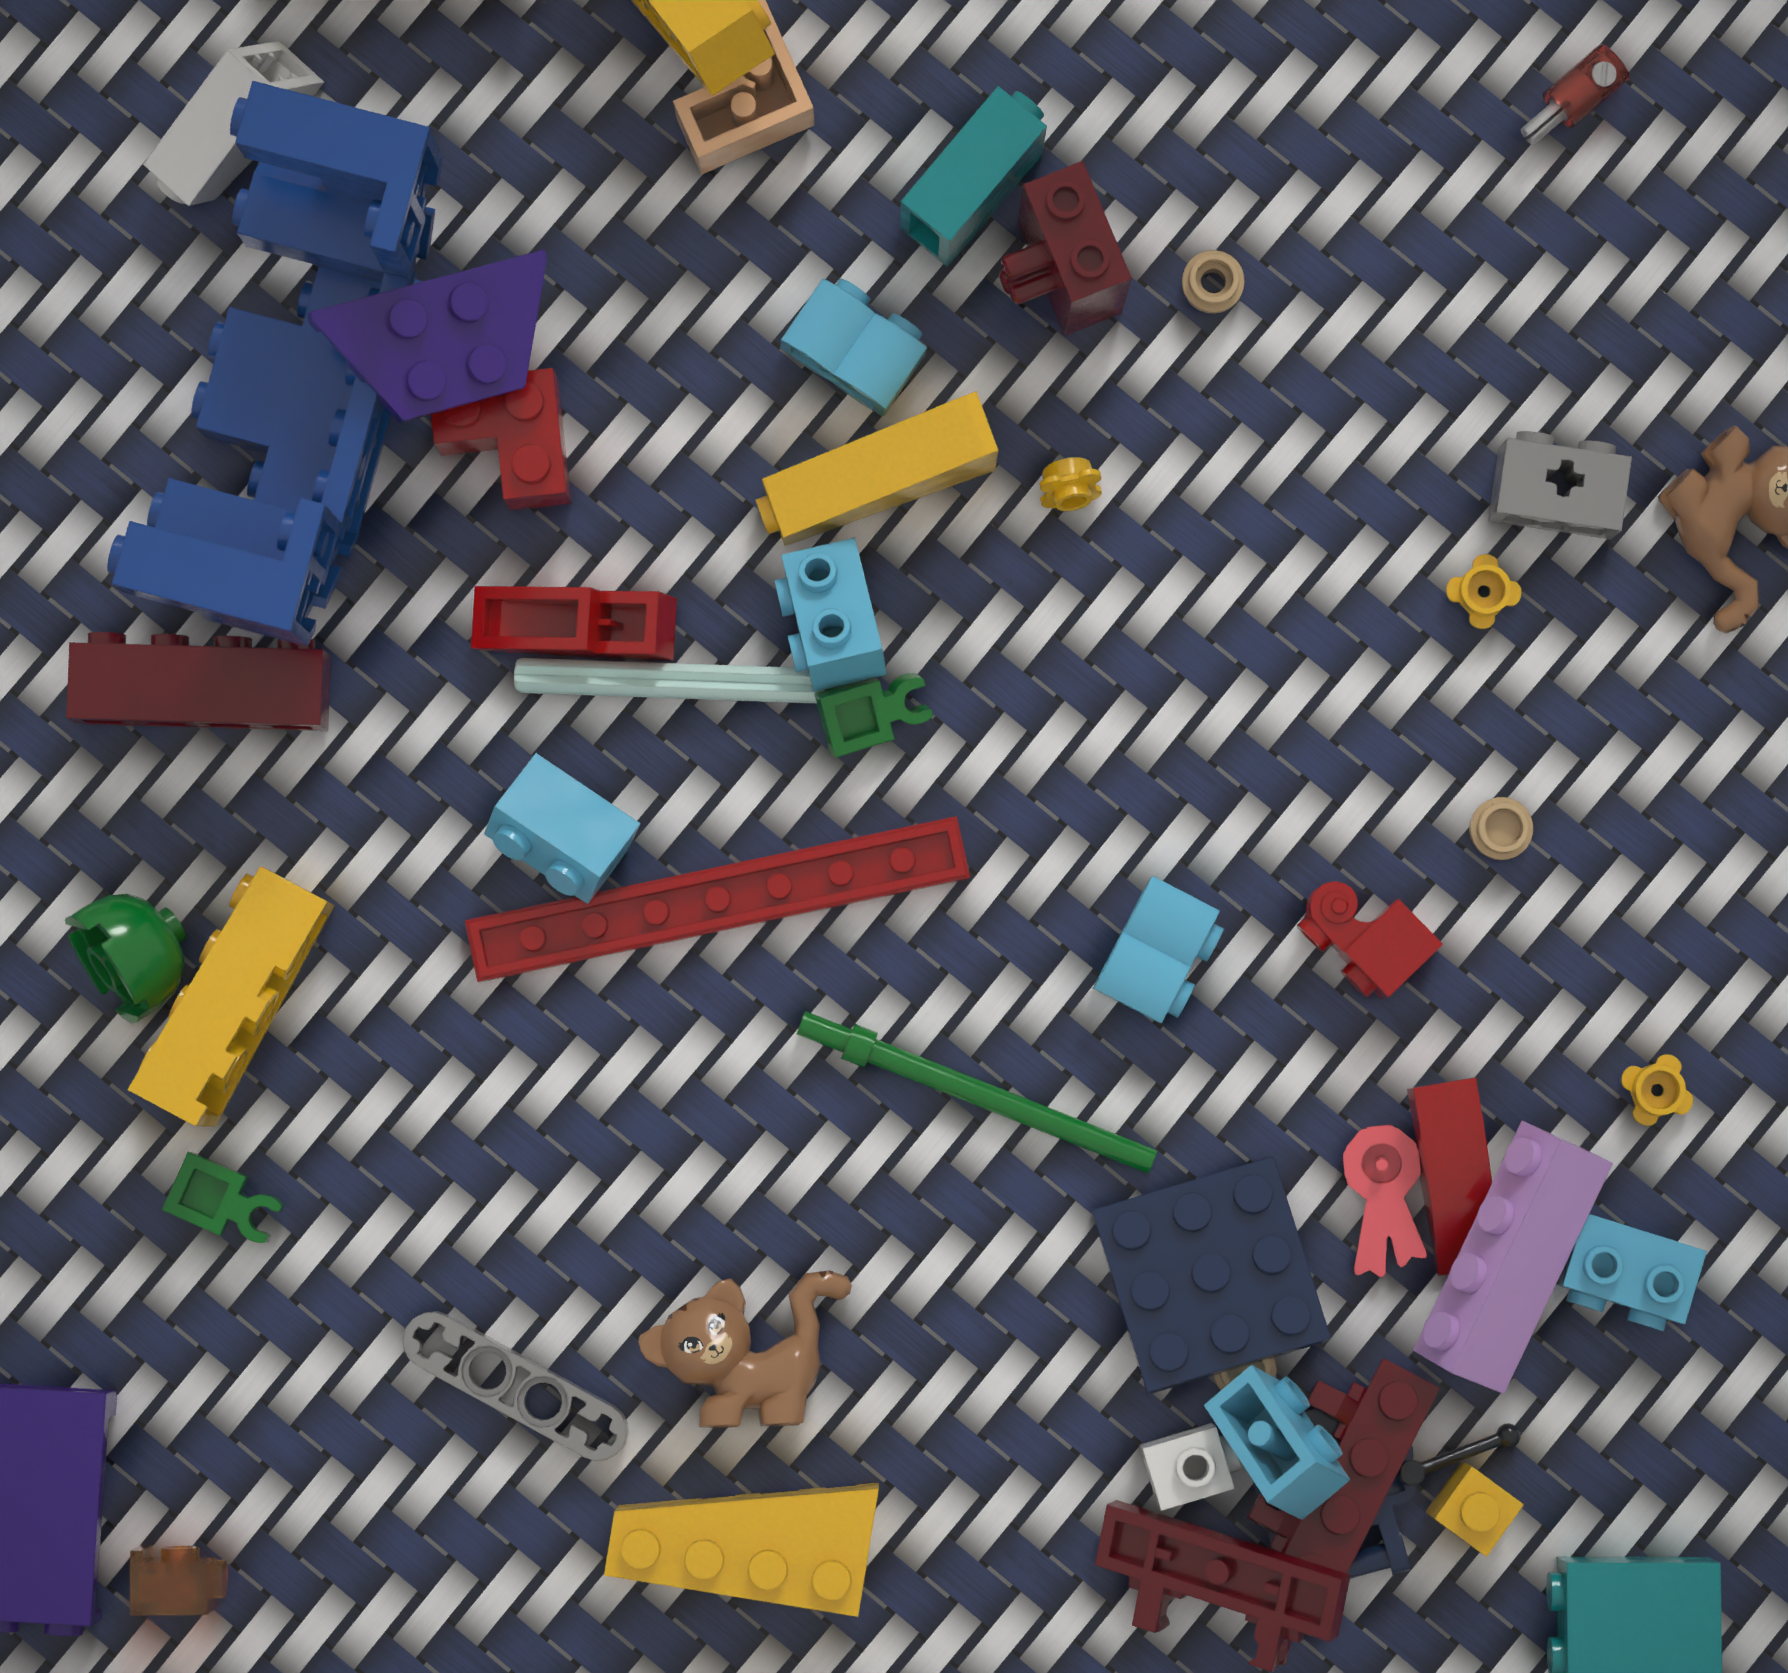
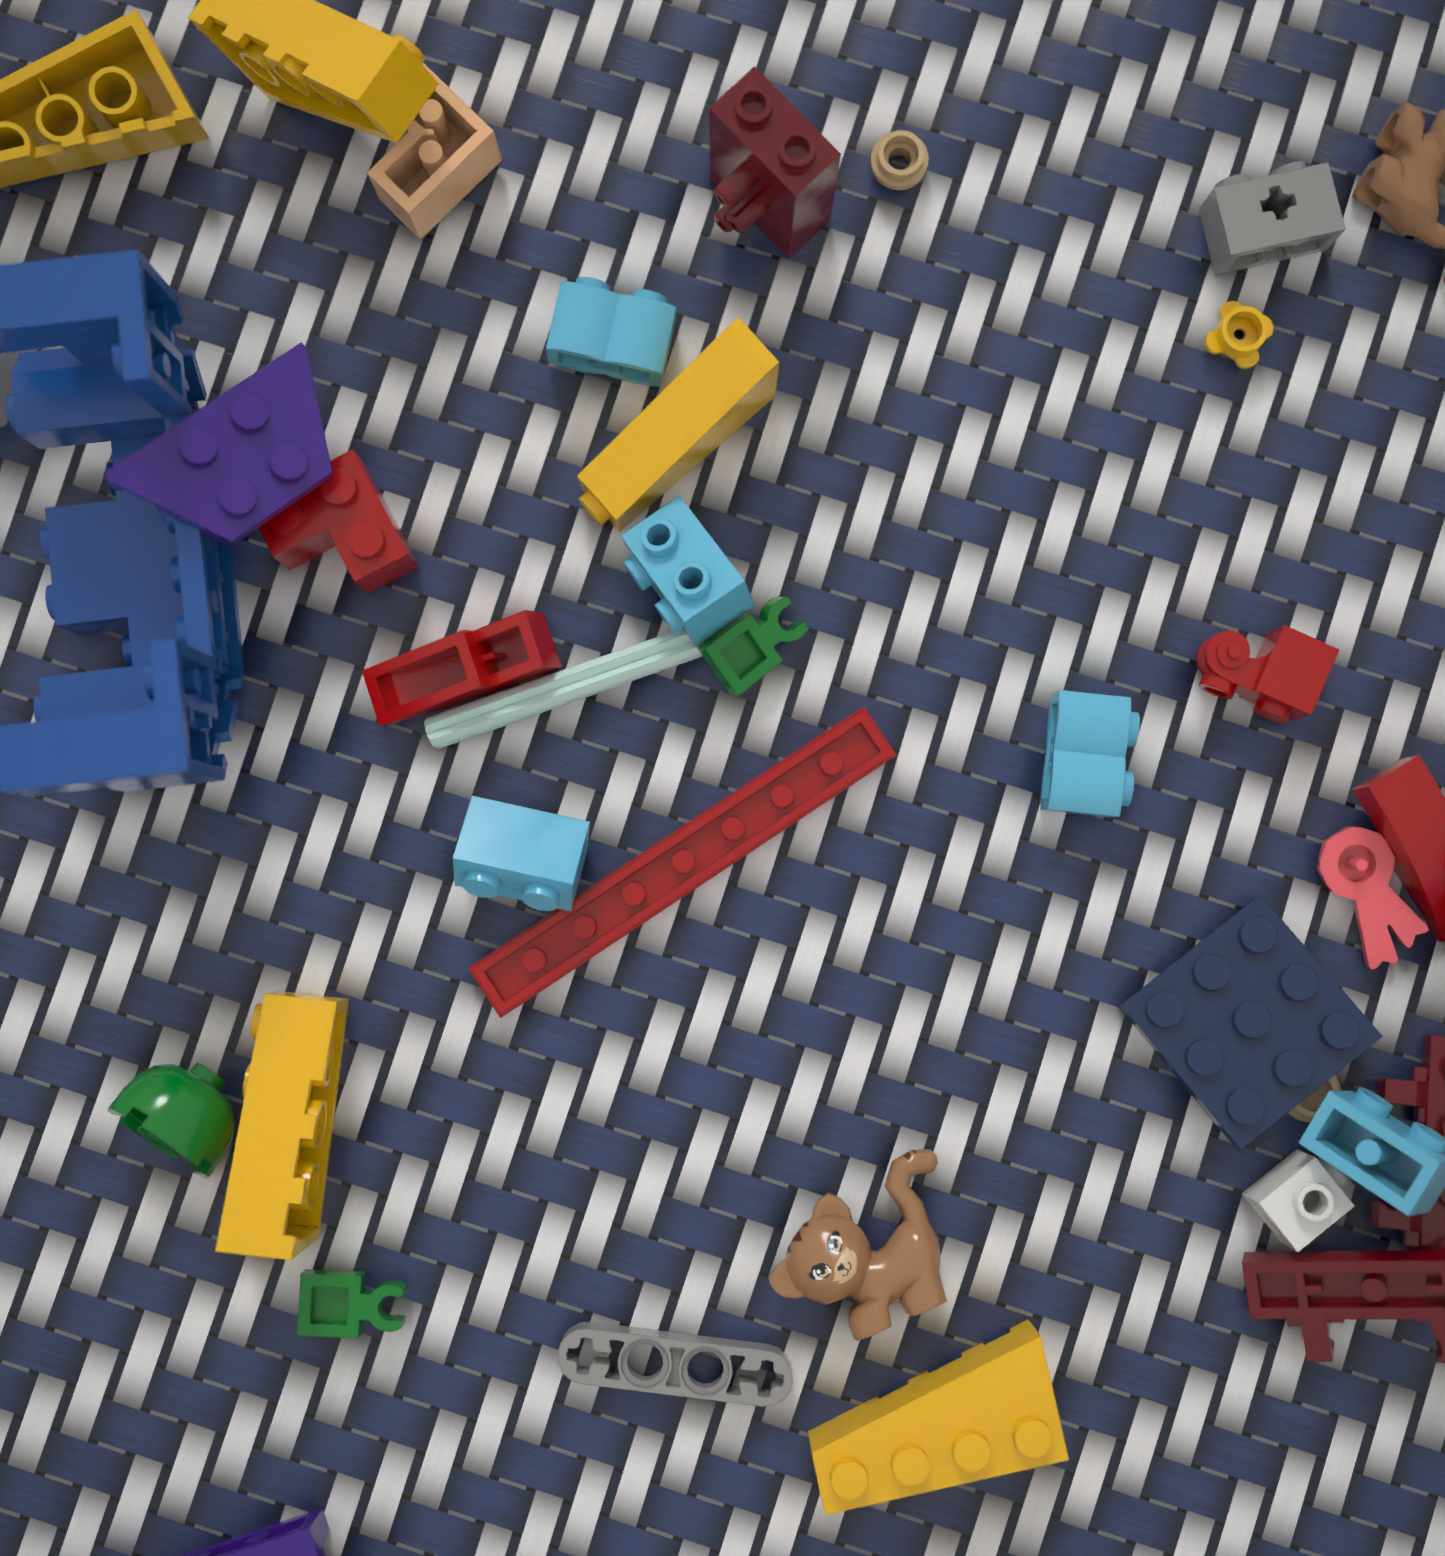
camera: 20 degrees left, 0 degrees up
dark red brick [66,632,331,731] -> none
green bar [796,1011,1157,1174] -> none
teal brick [900,86,1047,268] -> none
yellow plate [1039,457,1102,511] -> none
tan plate [1469,797,1533,860] -> none

